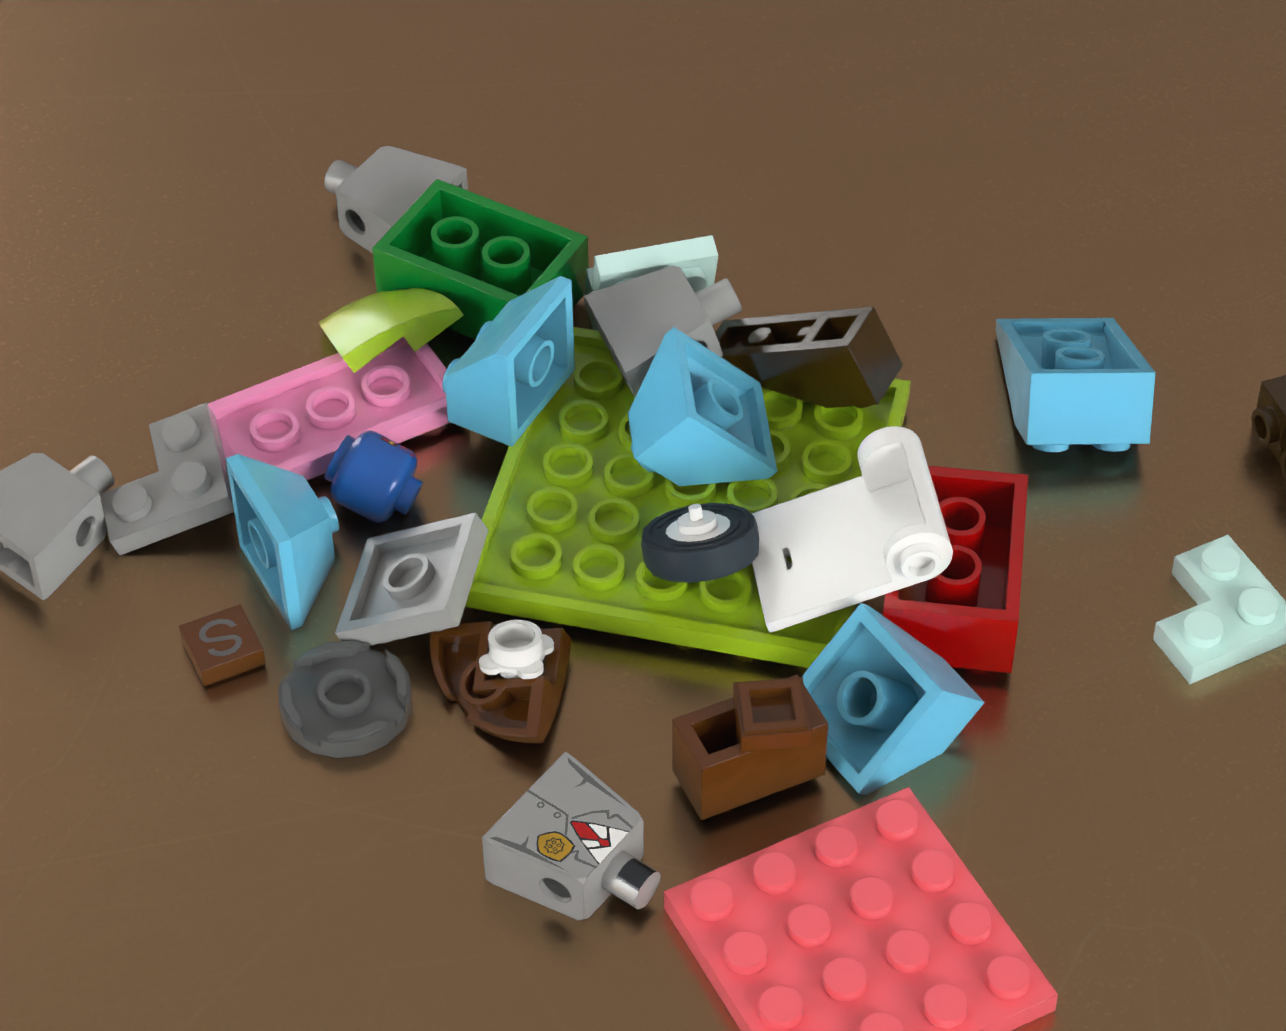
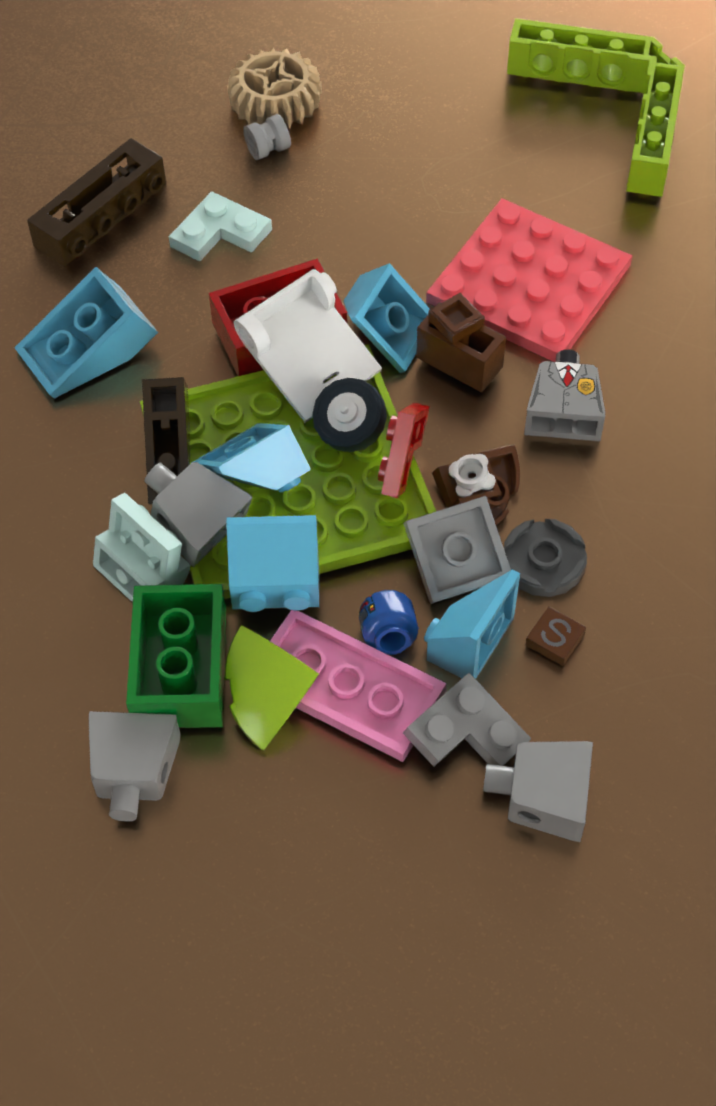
camera: 120 degrees left, 10 degrees up
none -> plate [378,403,430,498]

